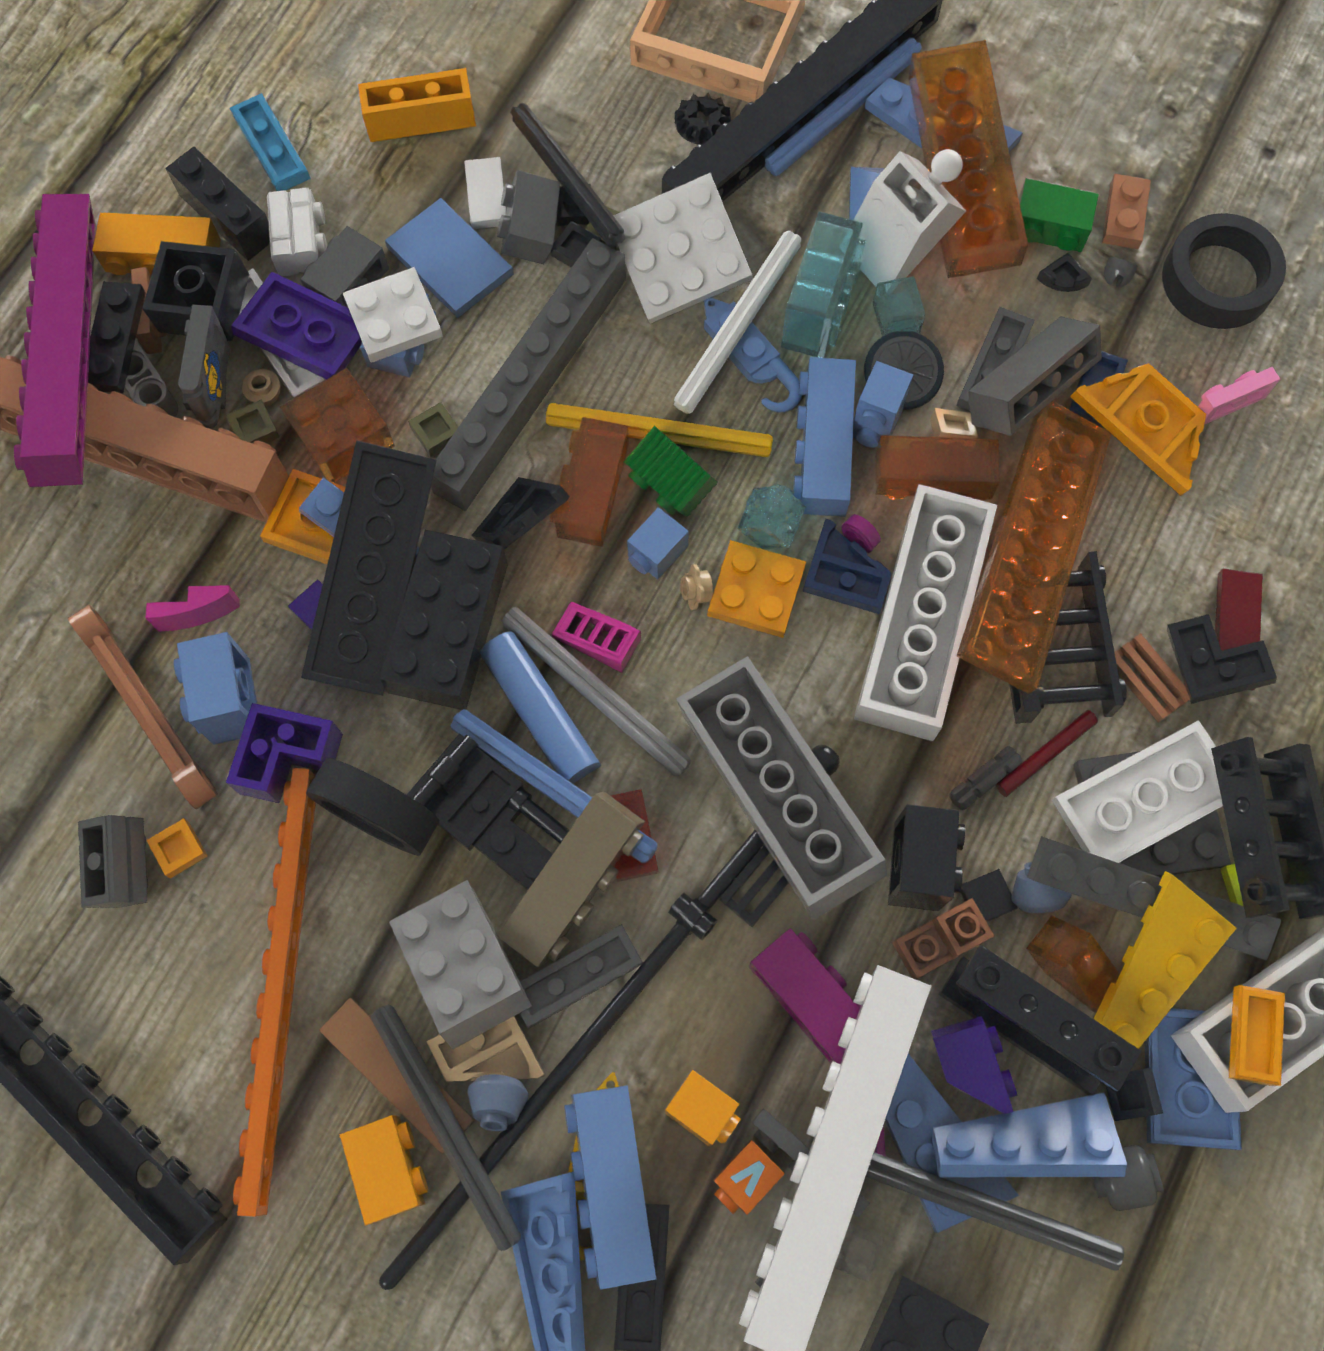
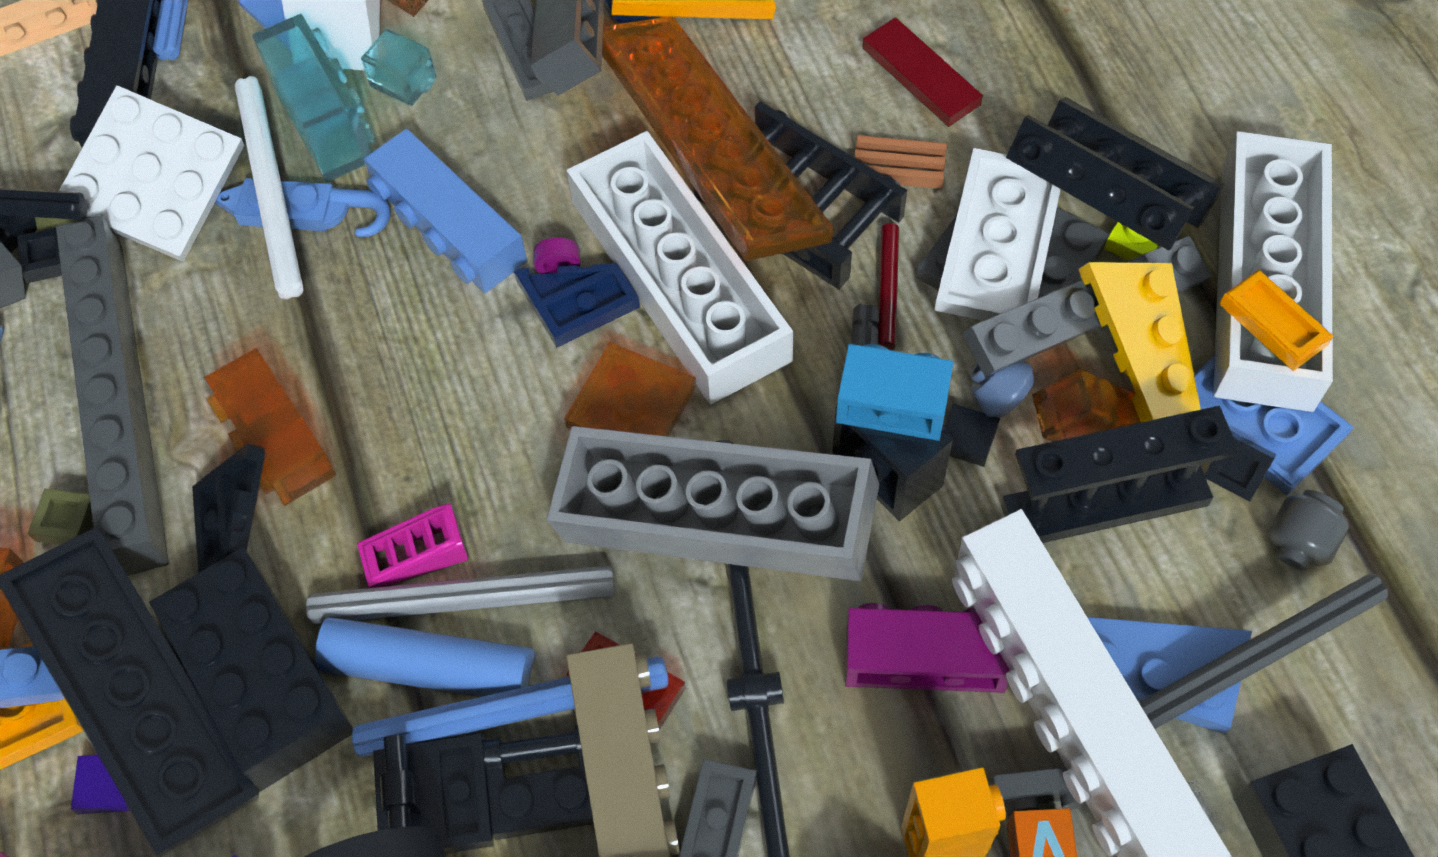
camera: 45 degrees left, 10 degrees down
yellow axle [546,403,773,457] -> none
green brick [624,426,718,517] -> none
medium blue brick [627,507,689,579] -> none
black gear [675,92,731,145] -> none
tan plate [680,564,713,610] -> none
light orange plate [707,540,806,638] -> none
black tile [719,845,789,927] -> none
clear light blue brick [737,484,806,549] -> none
medium blue brick [853,361,913,450] -> none
dark grey wheel [864,330,944,410] -> none
clear orange brick [875,435,1000,501] -> none
nougat slope [892,898,995,980] -> none
tan plate [930,408,978,449] -> none
dark purple slope [931,1016,1018,1114] -> none
medium blue wing [932,1092,1127,1177] -> none
black plate [1167,614,1277,704] -> none
none -> clear orange plate [564,342,696,437]
none -> dark azure brick [836,344,954,441]

